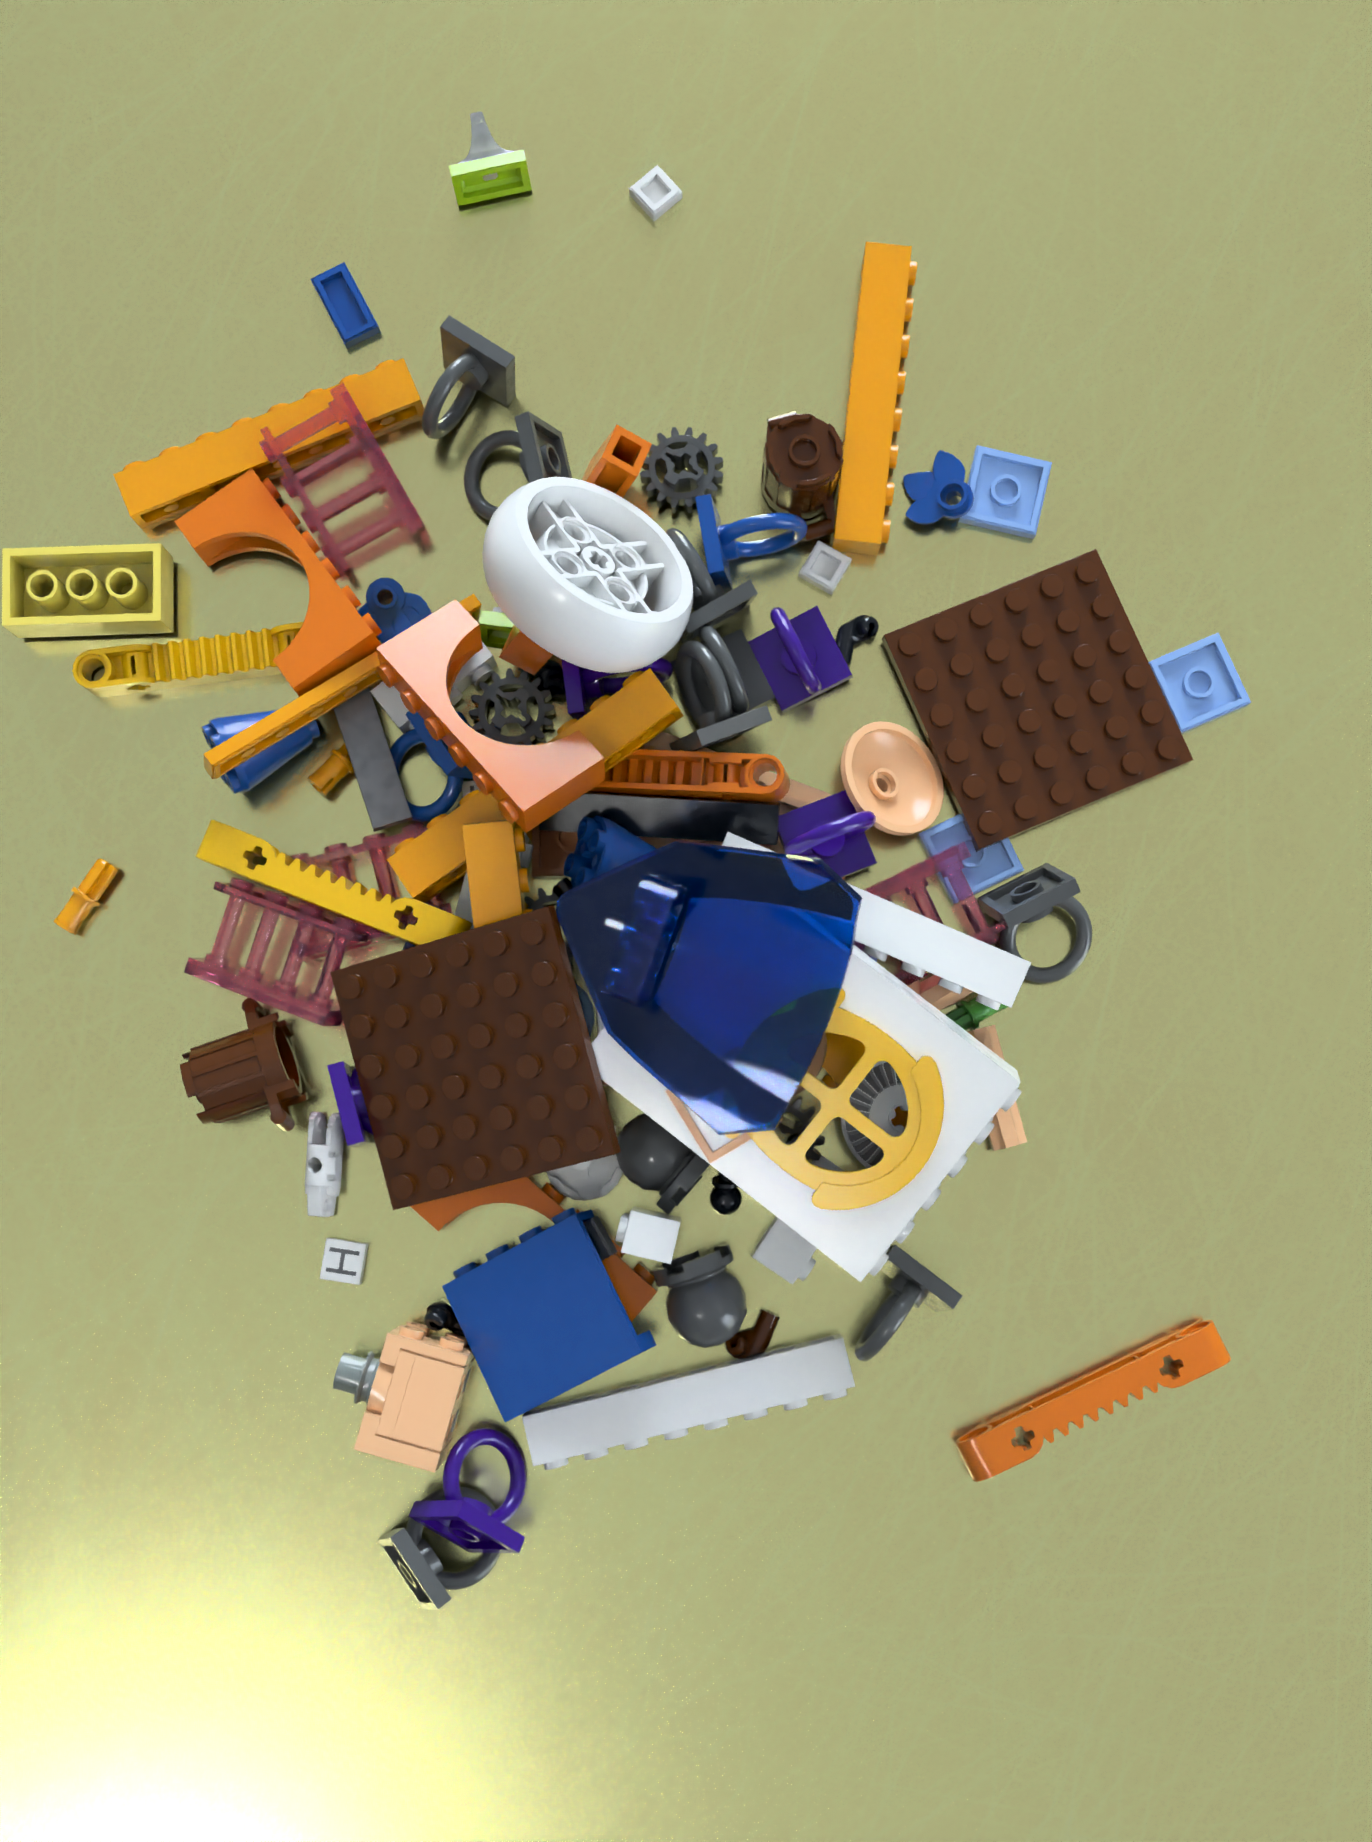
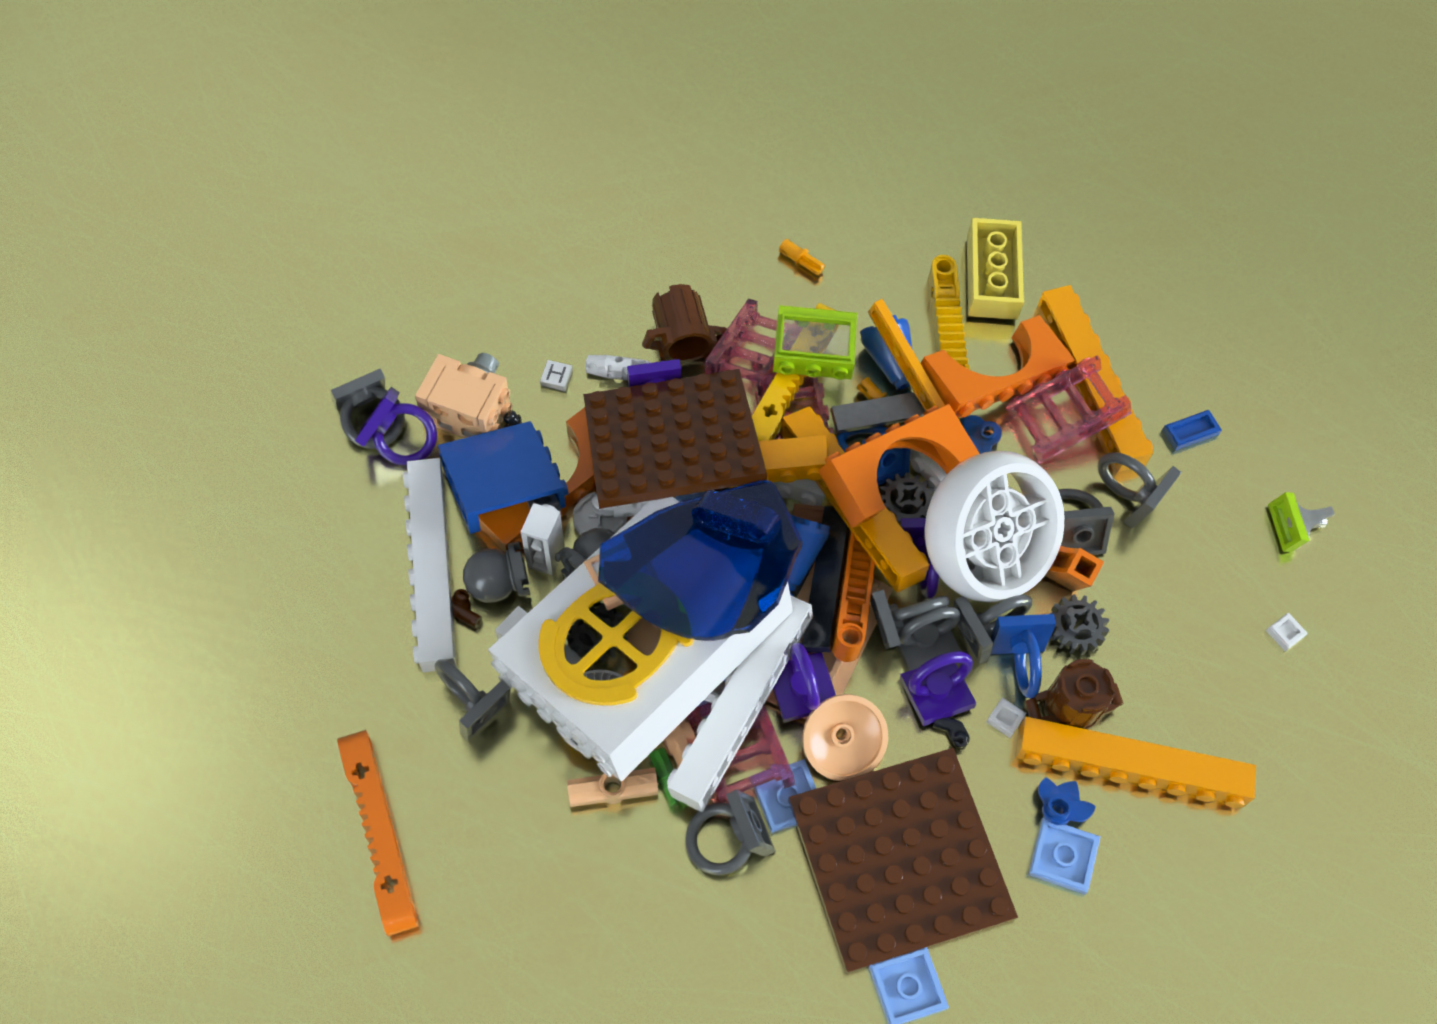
camera: 90 degrees right, 20 degrees down
none -> lime window [773,305,858,380]

